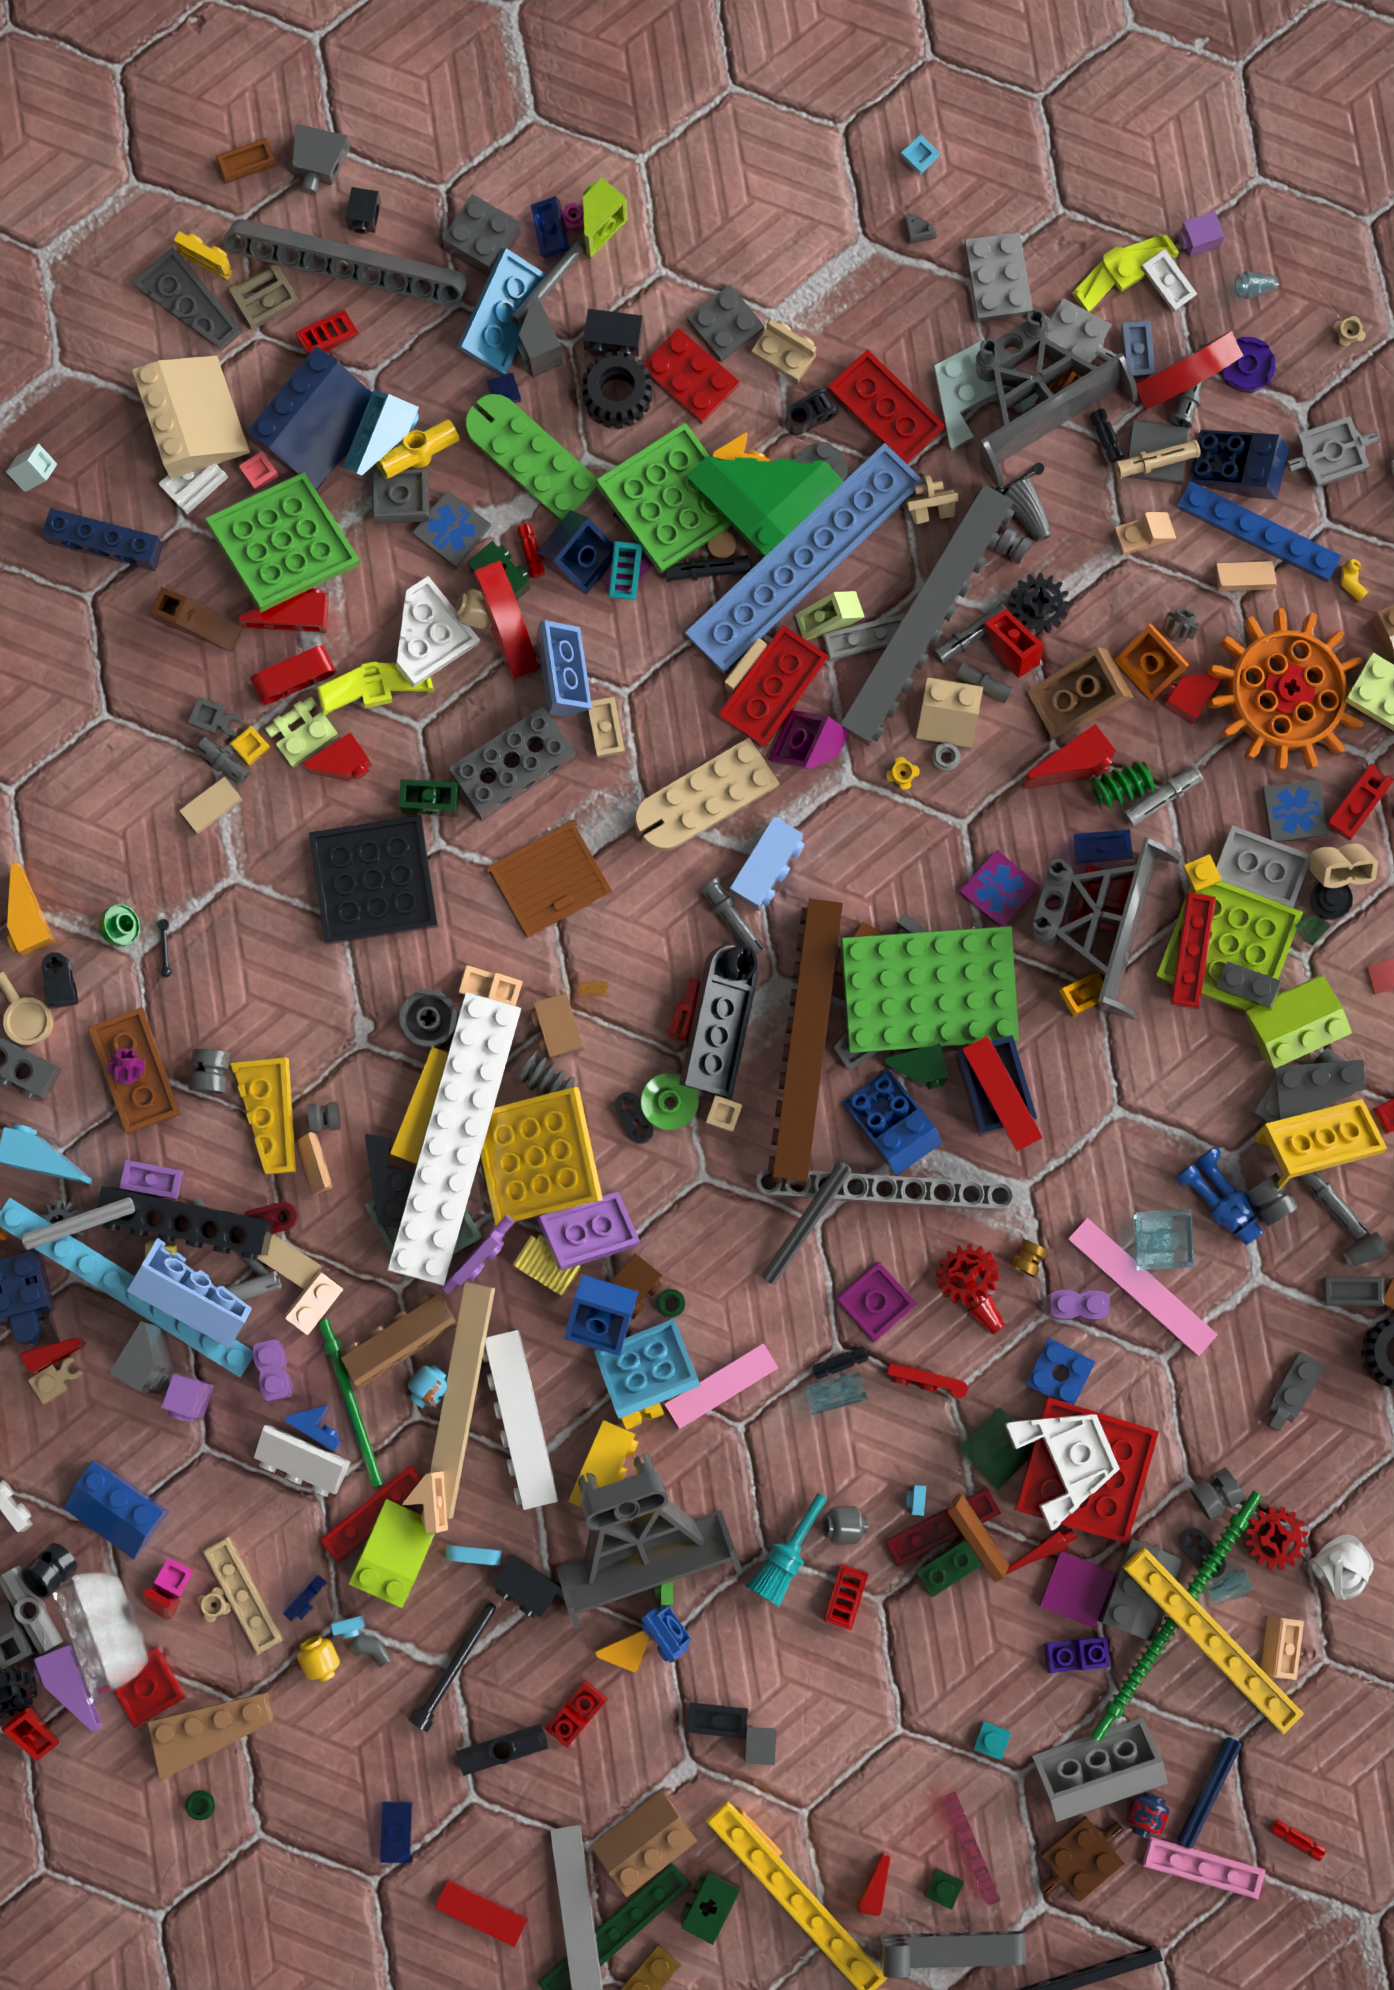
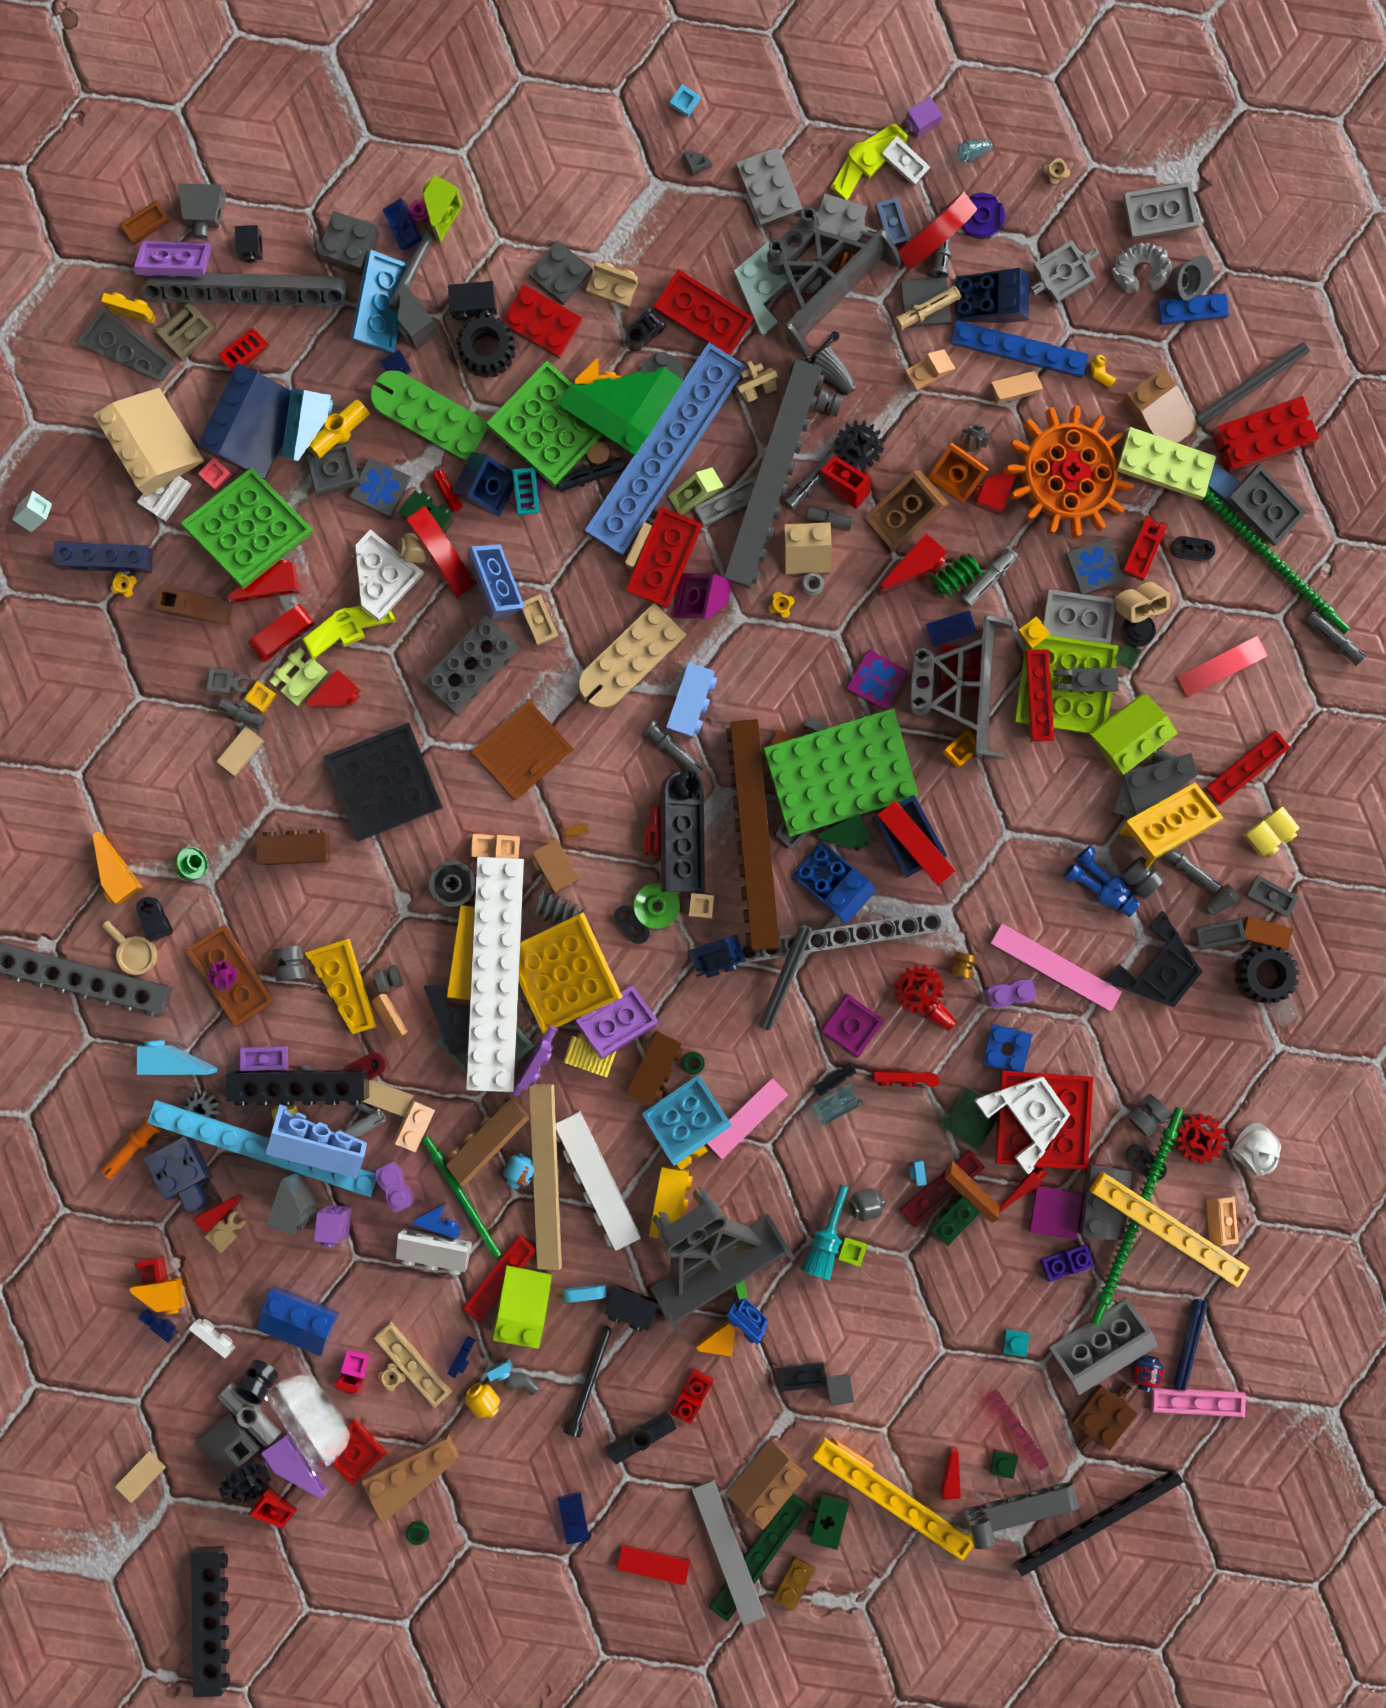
camera: 20 degrees left, 5 degrees up
light grey axle [21,1197,135,1250] -> none
black hinge [157,919,172,978] -> none
dark green brick [399,779,460,817] -> none
light nougat slope [403,1471,448,1533] -> none
blue slope [564,1275,639,1356] -> none
red slope [823,1564,869,1631] -> none
black axle [1090,408,1124,462] -> none
clear light blue slope [1134,1209,1195,1271] -> none
clear light blue cone [1208,1568,1254,1604] -> none
dark grey plate [1217,961,1282,1009] -> none
dark grey hinge [1267,1352,1326,1431] -> none
red axle [1270,1819,1326,1861] -> none
none -> yellow plate [111,572,137,598]
none -> medium lavender plate [134,241,212,278]
none -> reddish brown brick [256,829,330,865]
none -> dark blue hinge [688,935,746,978]
none -> lime plate [838,1236,867,1267]
none -> dark grey hinge [1053,668,1118,692]
none -> black wing [1105,911,1203,1007]

